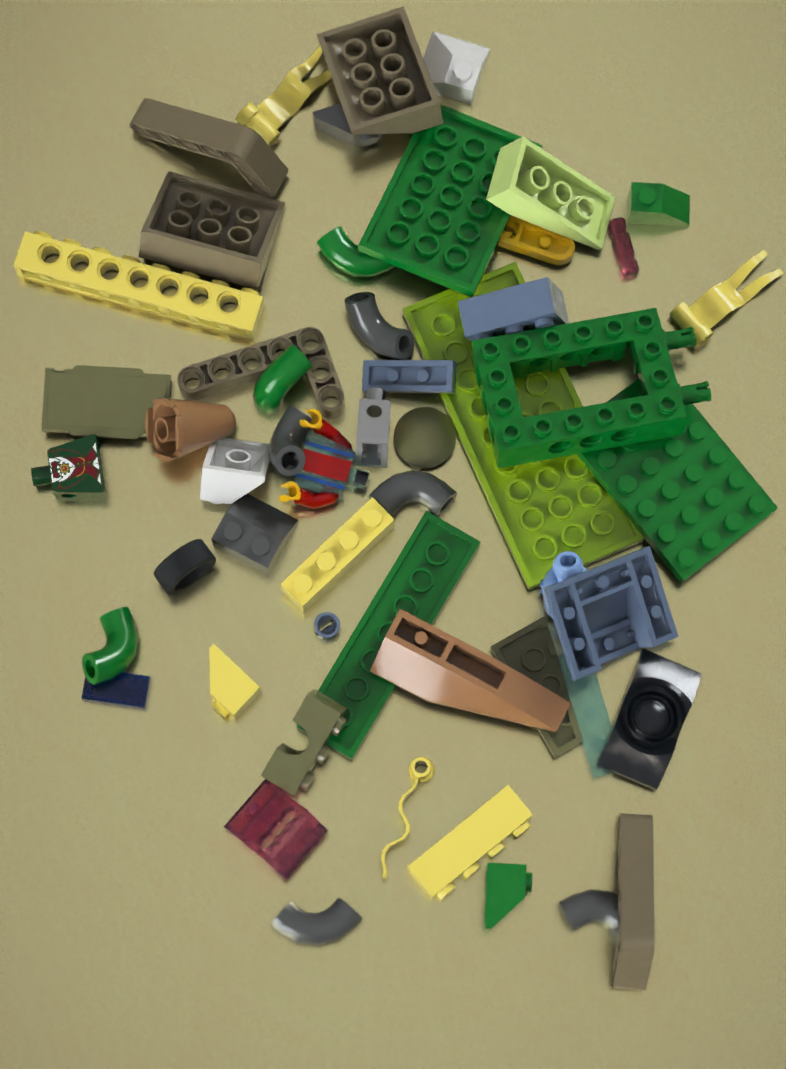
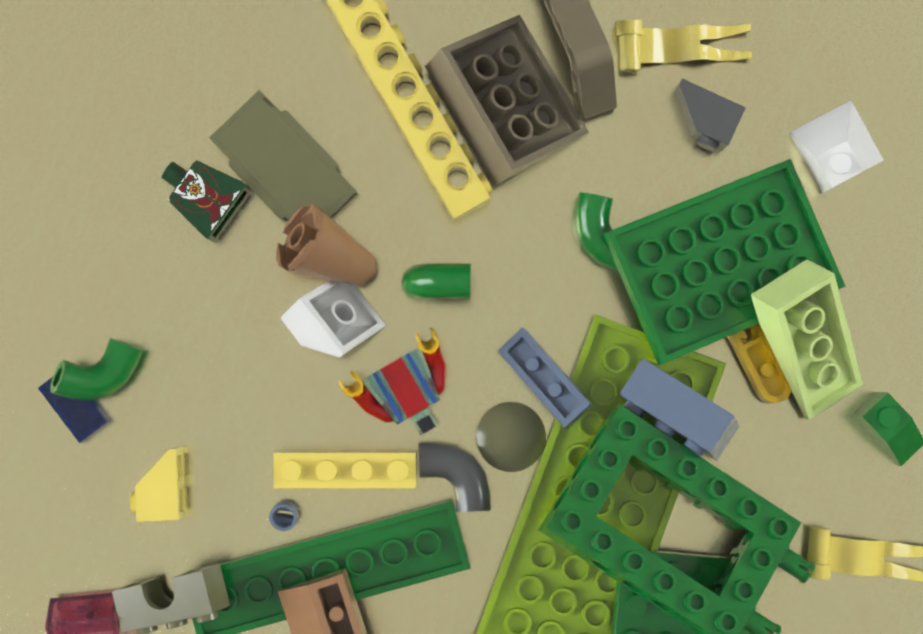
camera: 45 degrees right, 10 degrees up
black tyre [153,539,216,595] -> none
dark tan beam [177,327,345,419] -> none
dark grey slope [211,494,299,576] -> none
dark grey cylinder [268,405,312,476] -> none
dark tan slope [317,6,443,135] -> none
dark grey cylinder [344,292,414,360] -> none
light grey torso [356,388,391,467] -> none
clear pink axle [608,217,639,277] -> none

